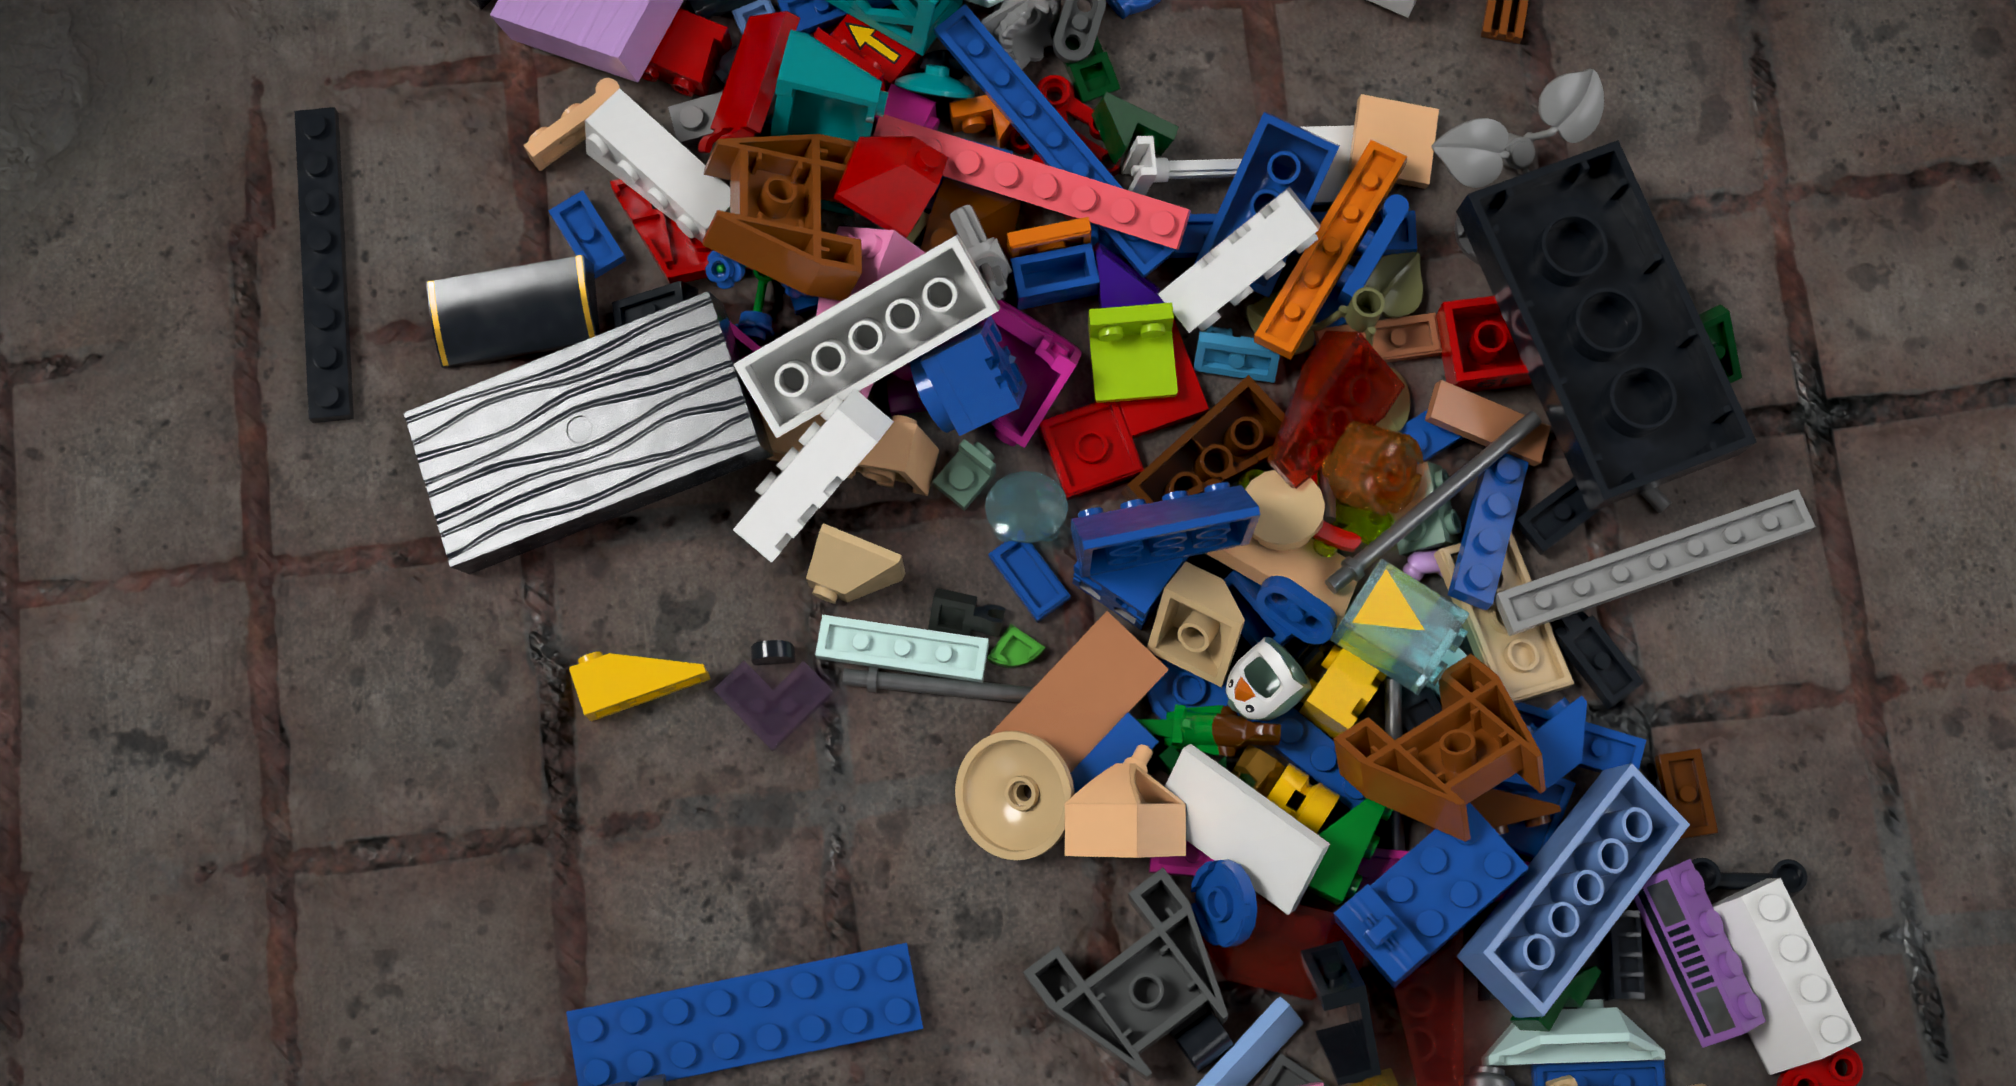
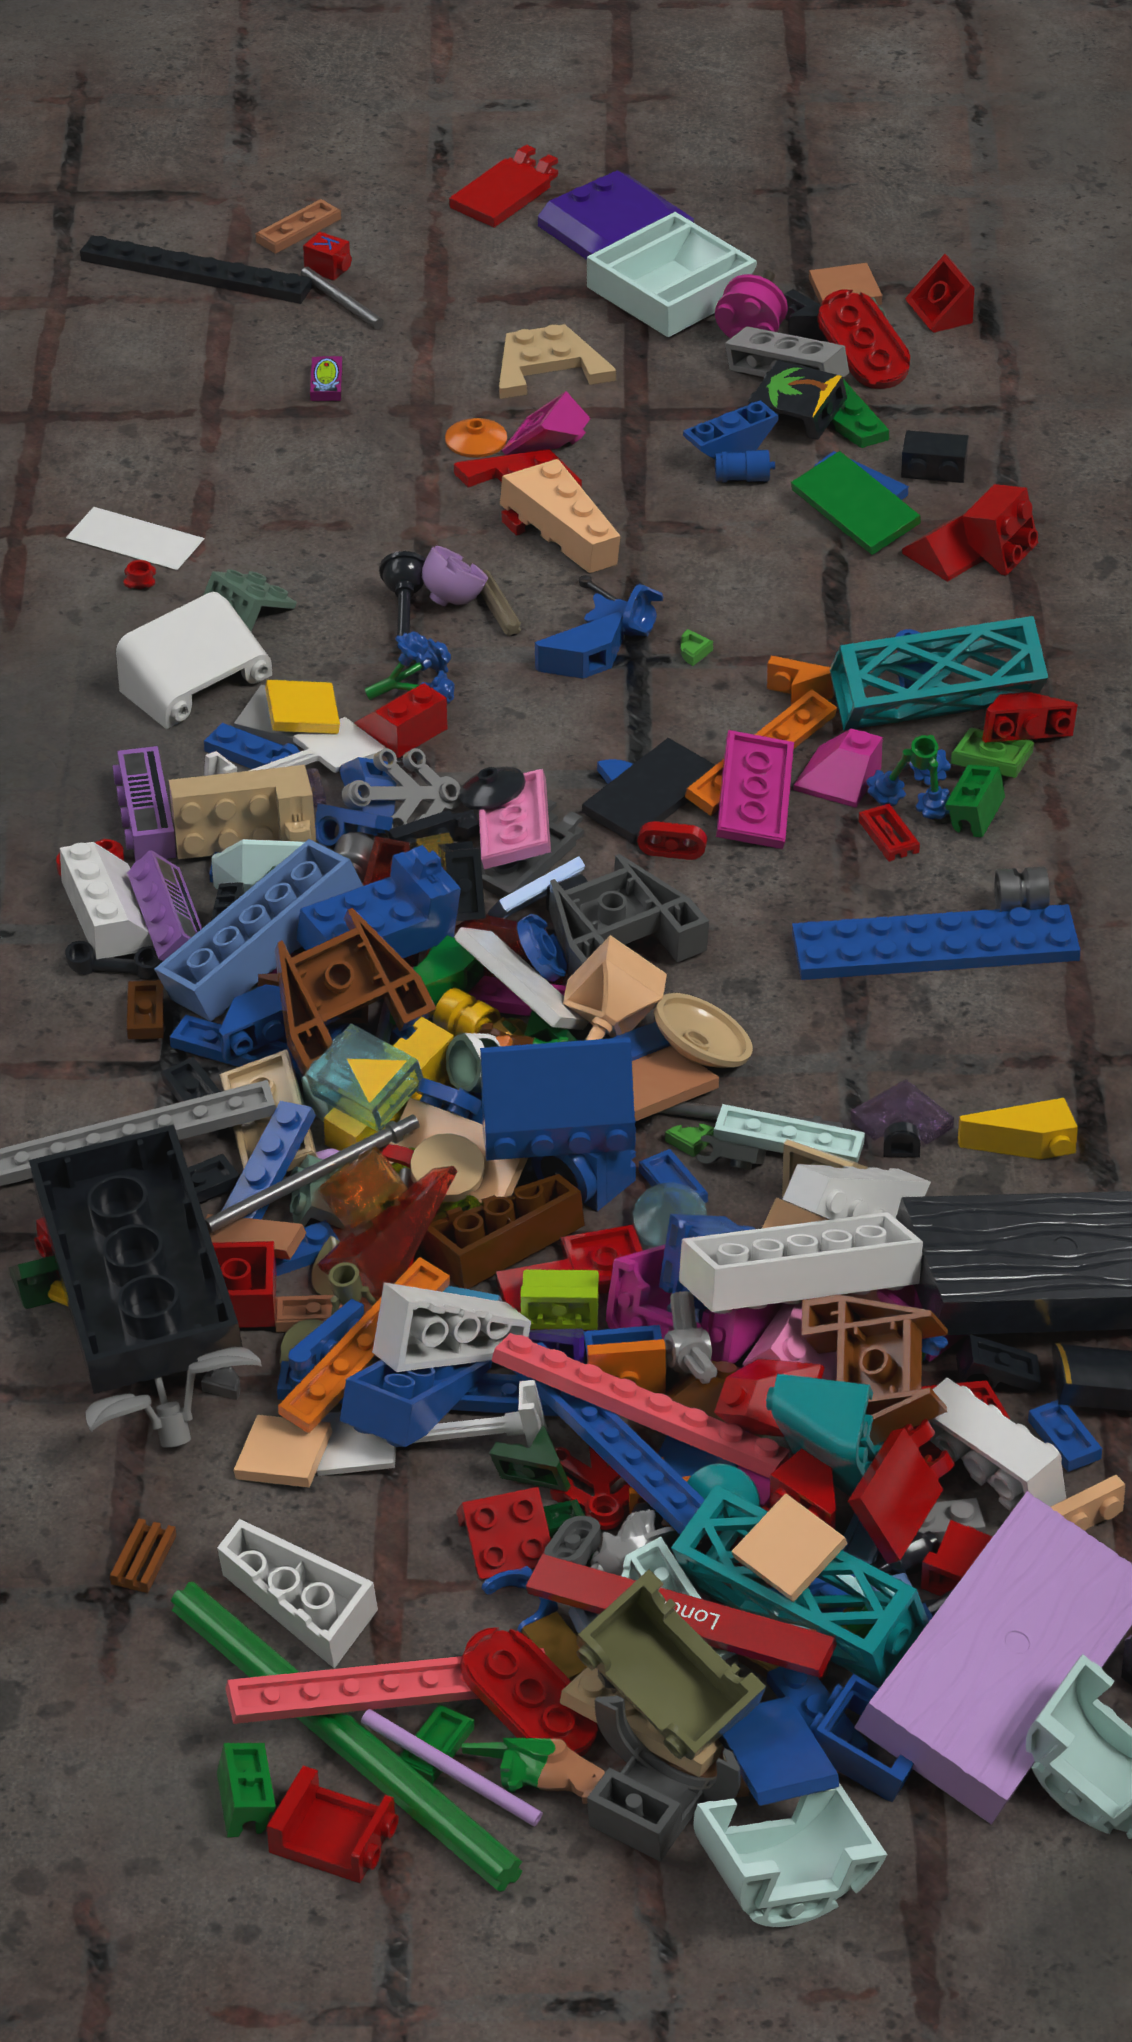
camera: 175 degrees left, 35 degrees down
none -> red bracket [456,1487,551,1580]

